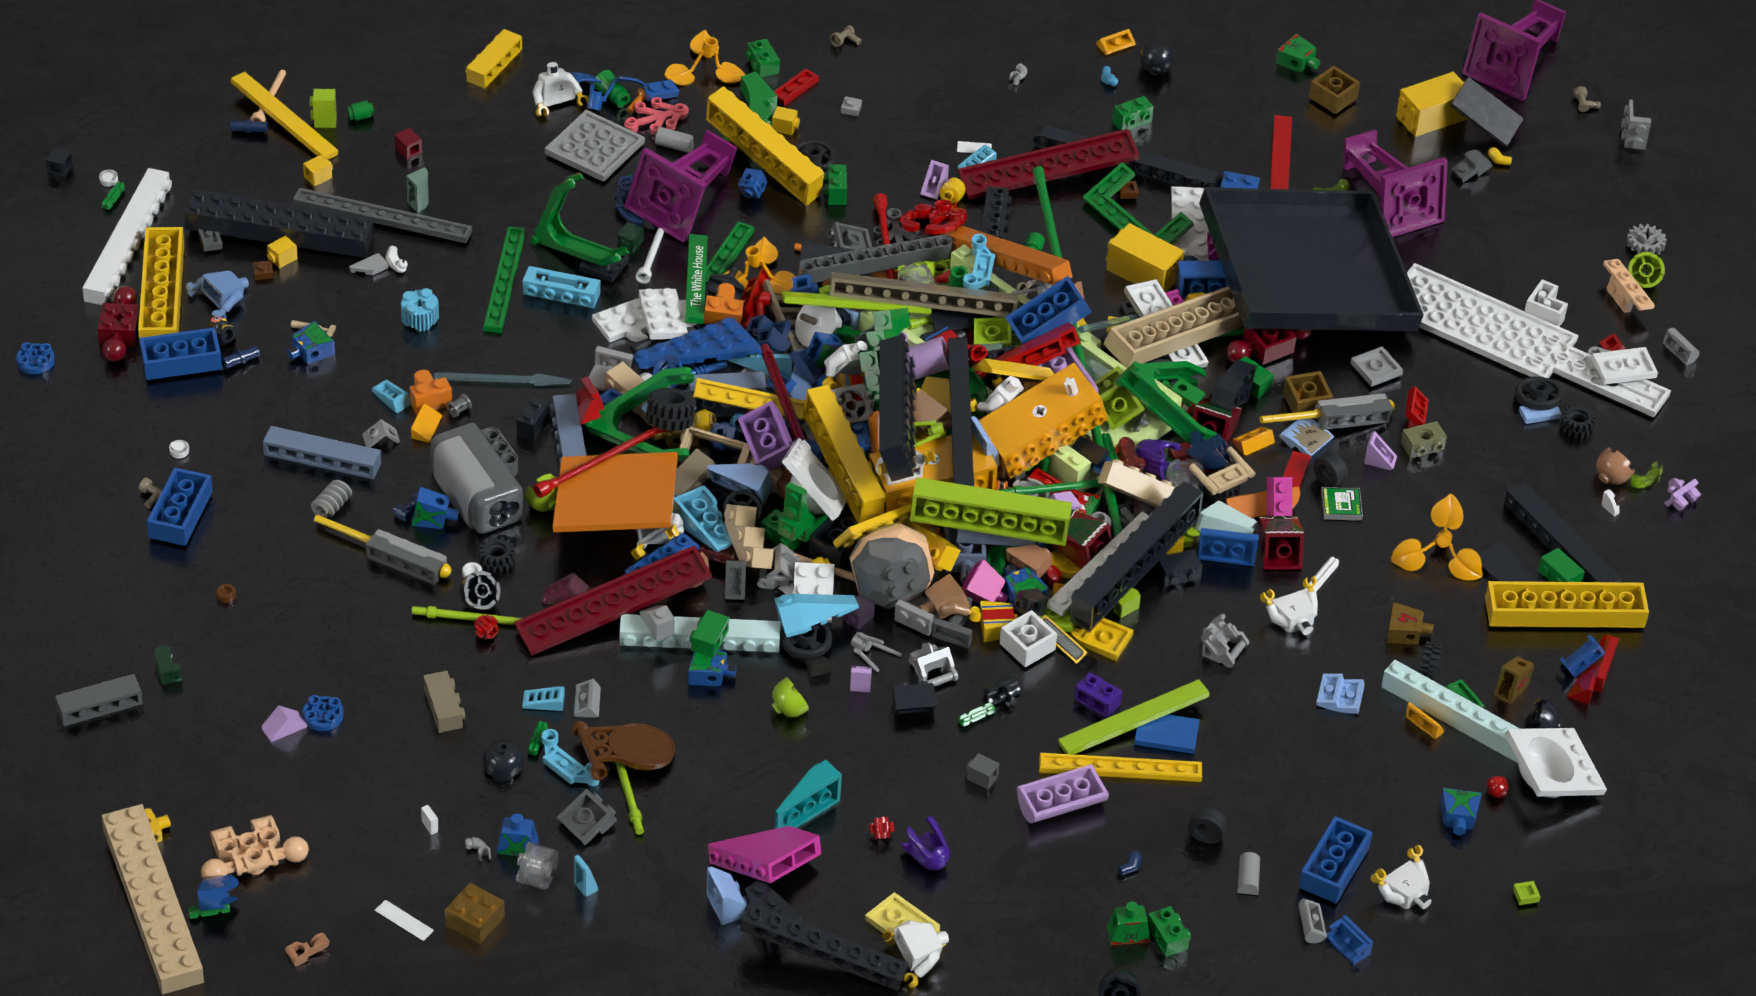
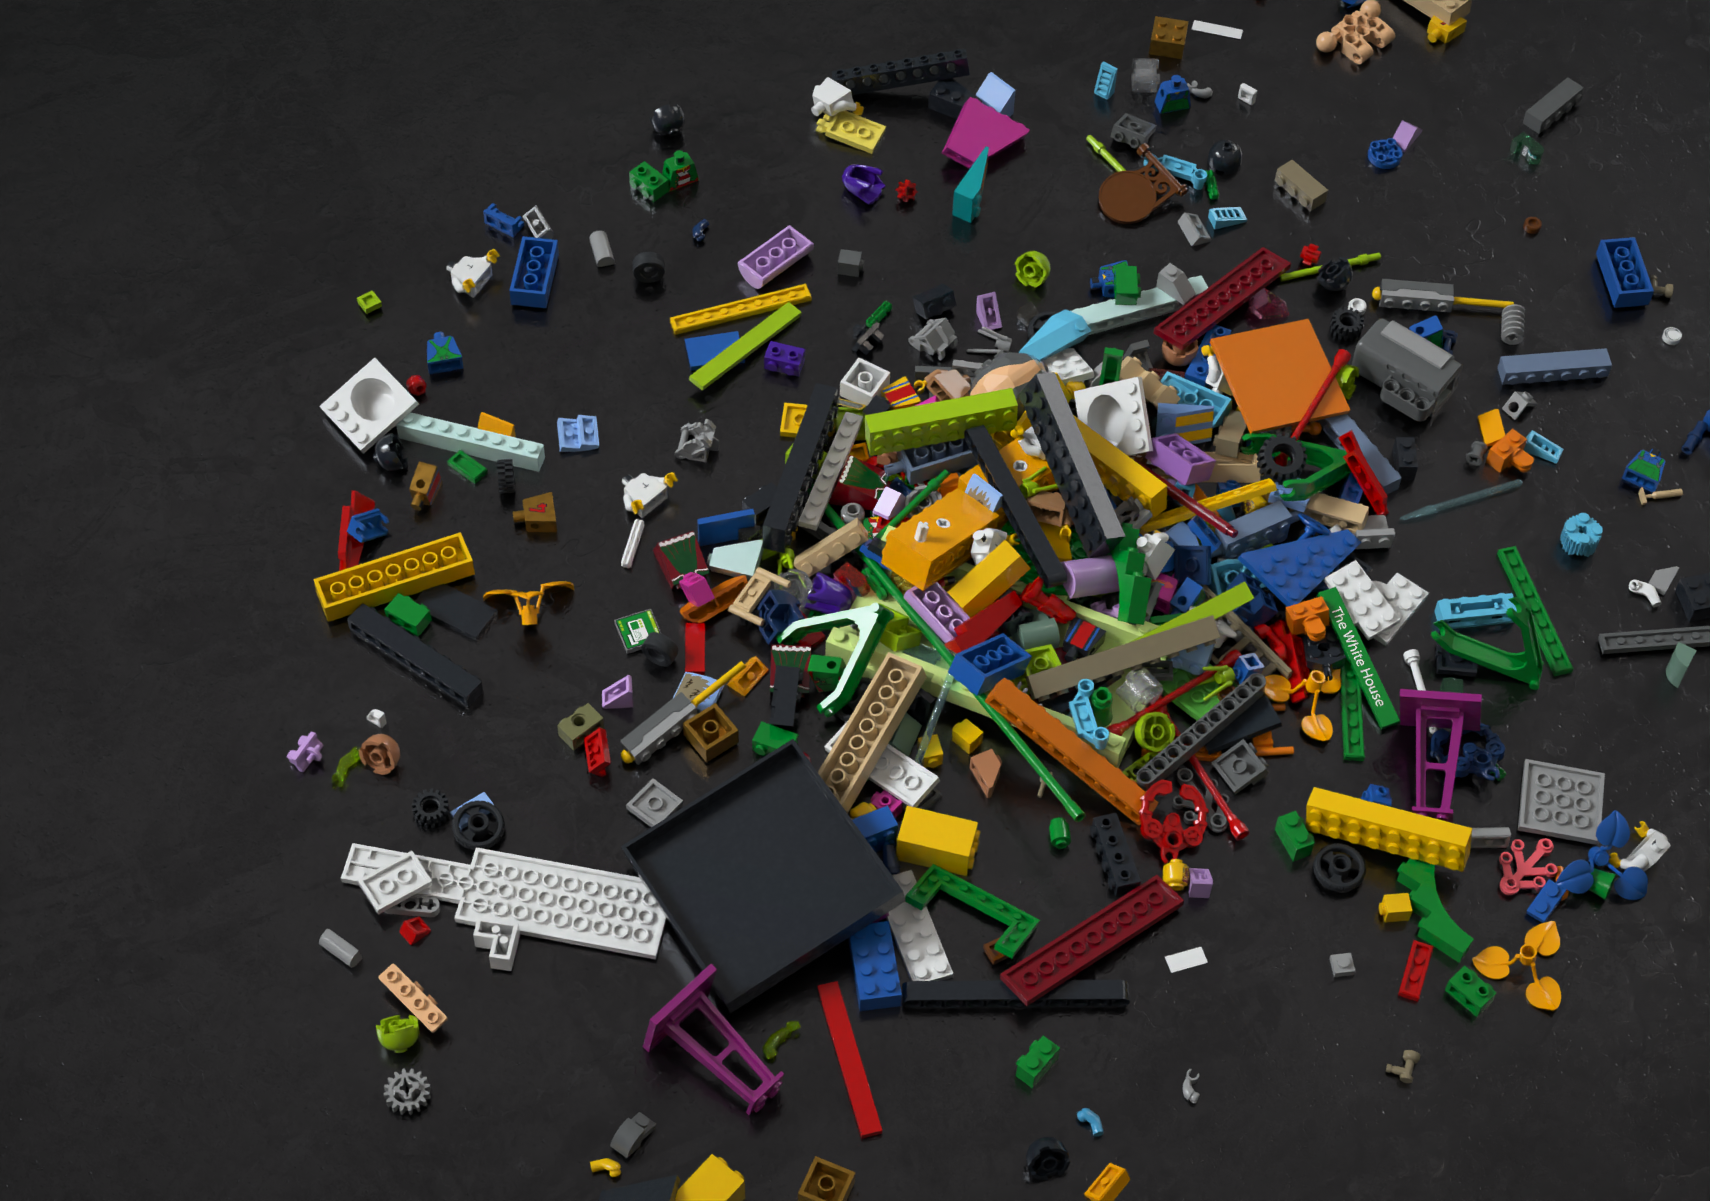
camera: 160 degrees right, 10 degrees up
medium azure slope [958,144,997,169] -> none

